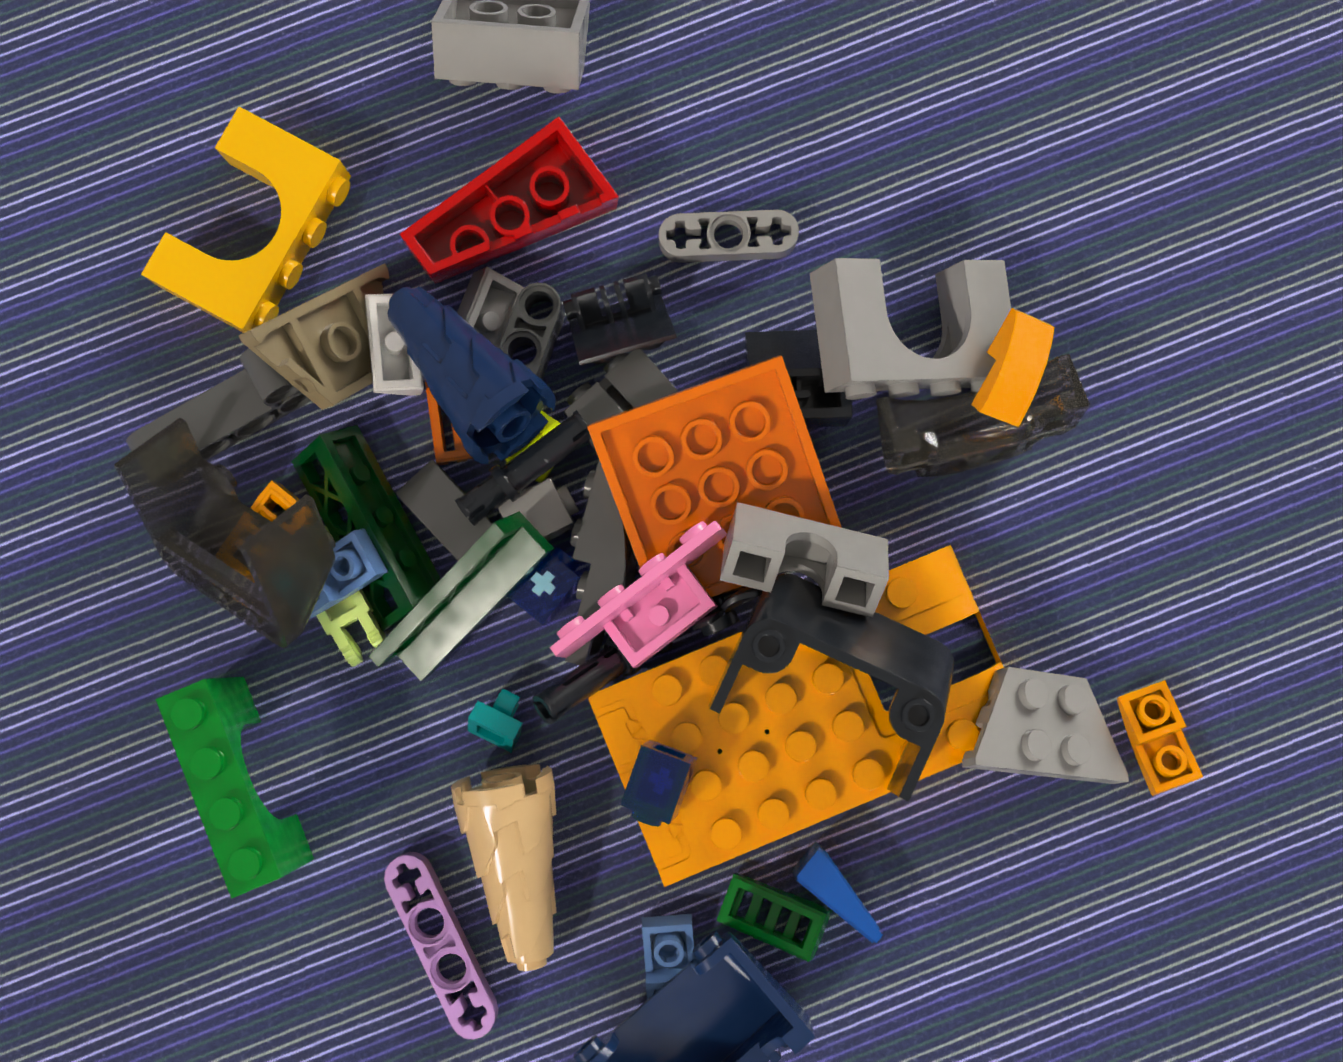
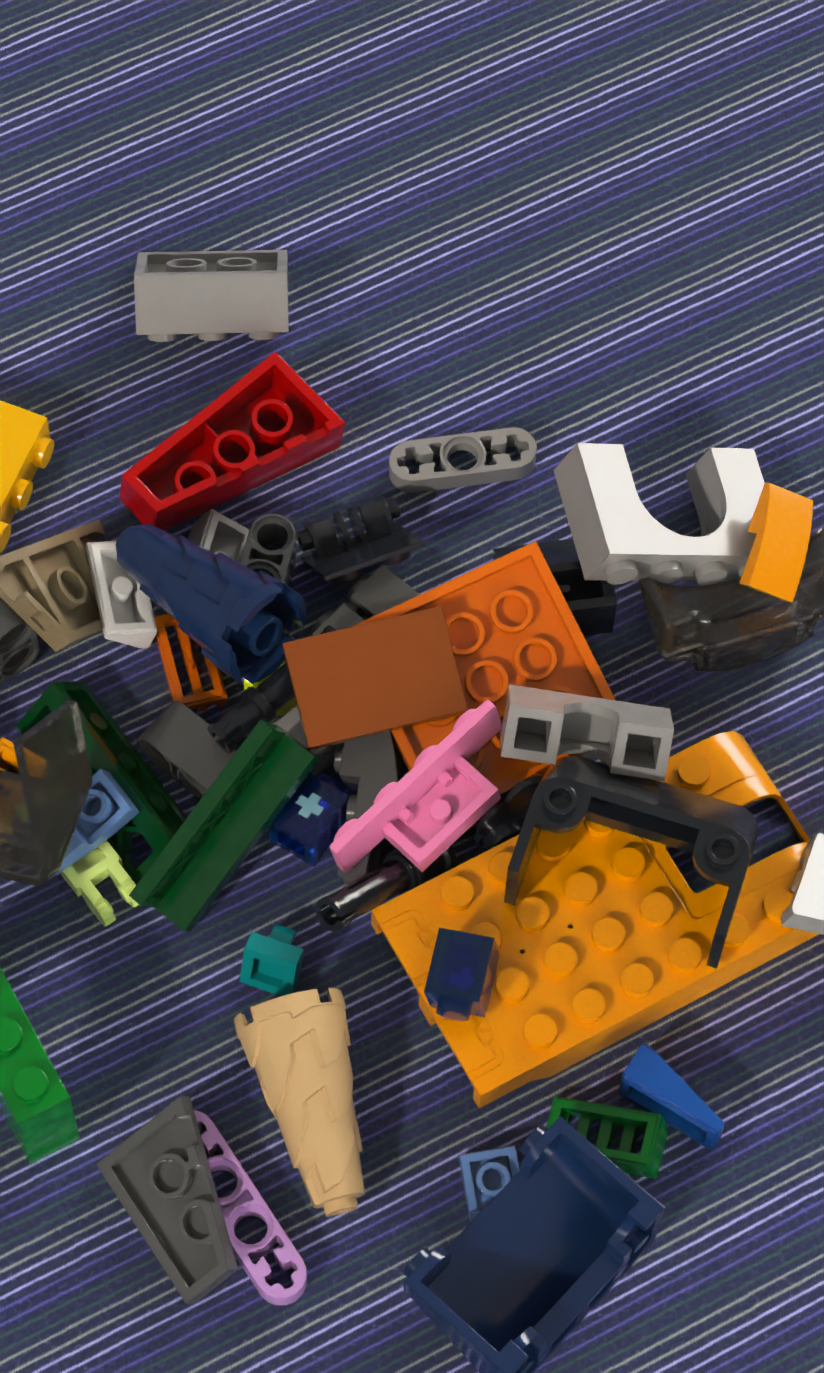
camera: 15 degrees left, 20 degrees down
none -> dark grey wing [96,1095,238,1304]
none -> dark orange tile [282,606,468,750]

